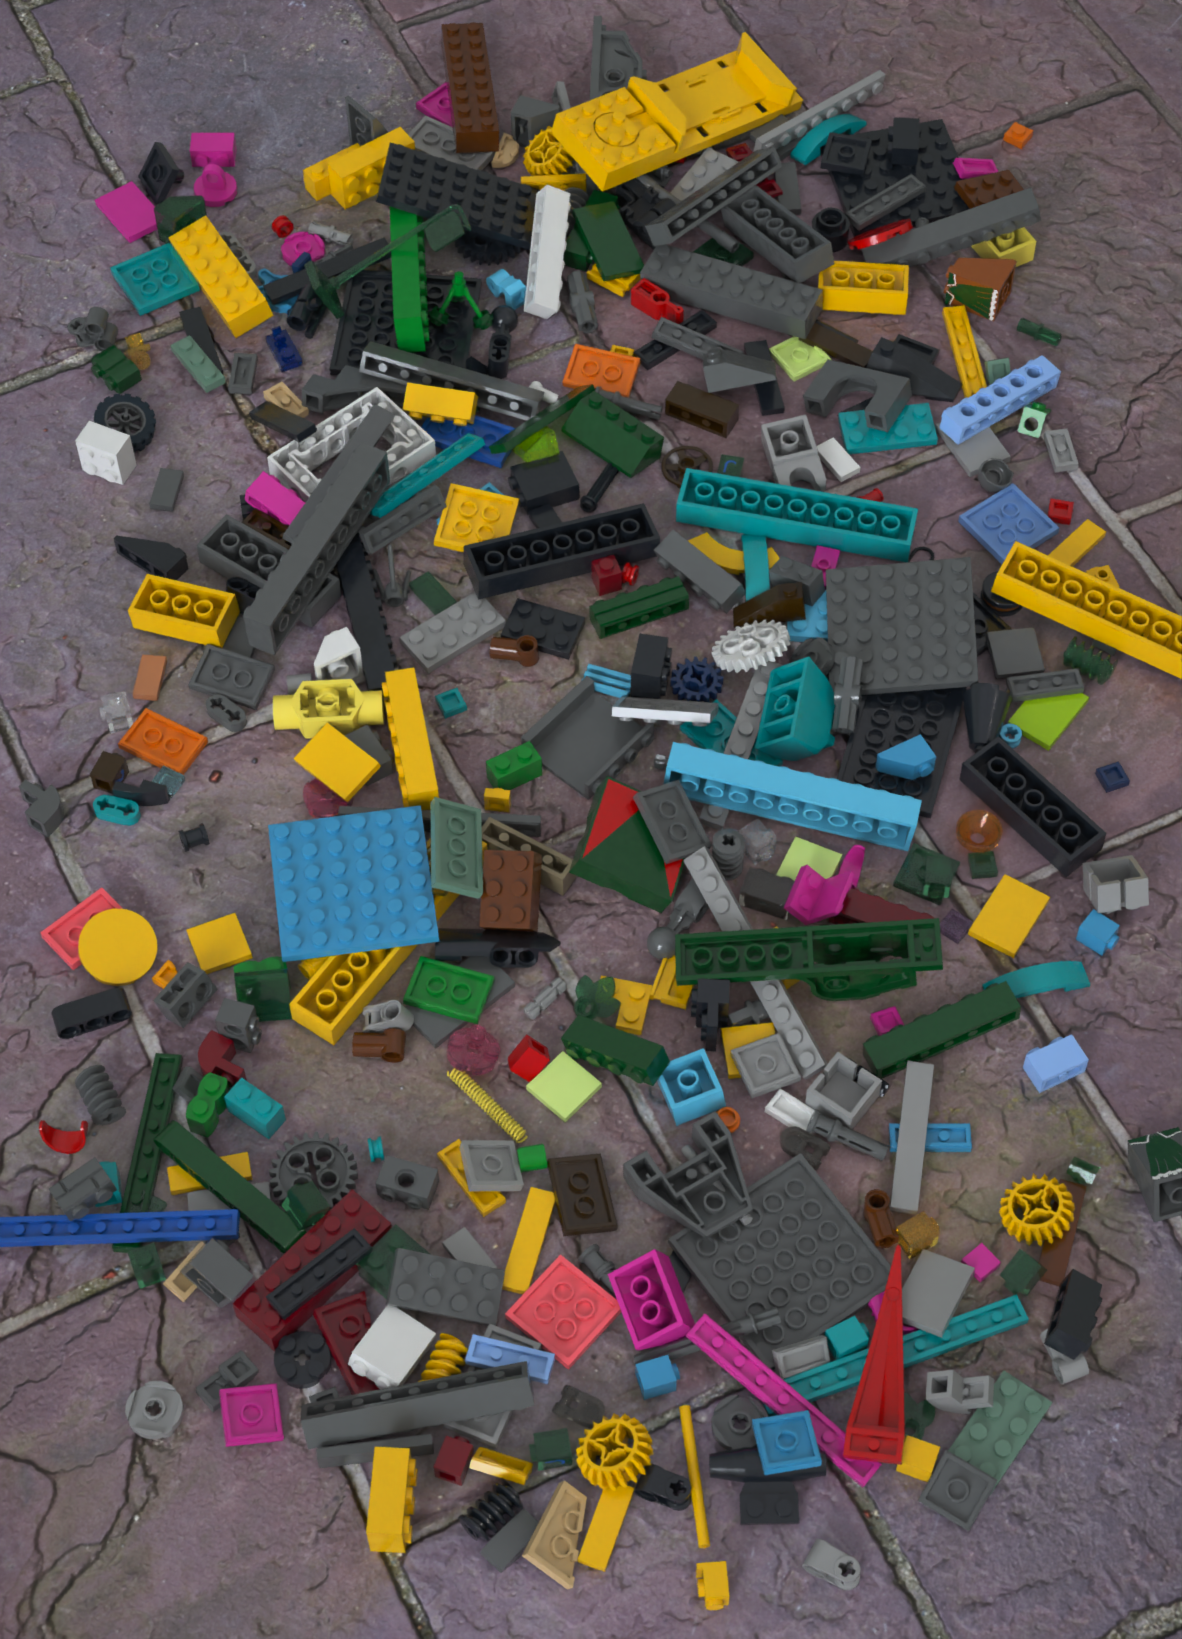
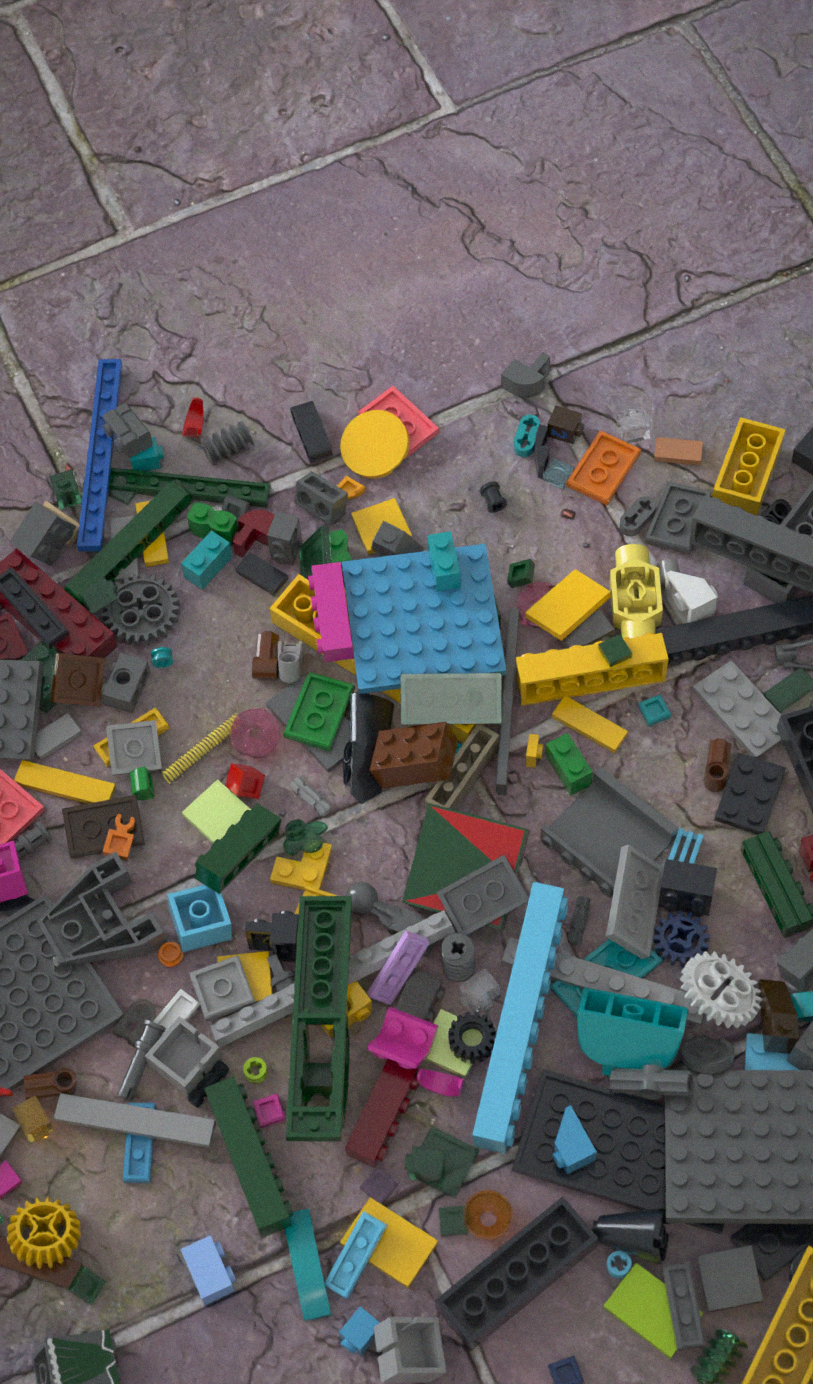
camera: 95 degrees right, 5 degrees up
none -> reddish brown tile [50,653,105,707]
none -> orange plate [103,814,135,861]
none -> black tile [235,552,288,596]
none -> lime bush [243,1057,268,1084]
none -> dark pink brick [308,562,354,662]
none -> medium azure tile [325,1211,388,1299]
none -> lavender tile [367,930,430,1005]
none -> dark grey slope [371,521,424,556]
none -> teal brick [427,531,461,591]
none -> black tyre [448,1011,496,1064]
none -> dark green plate [507,559,535,588]
none -> yellow tile [552,696,628,754]
none -> dark green tile [598,634,632,667]

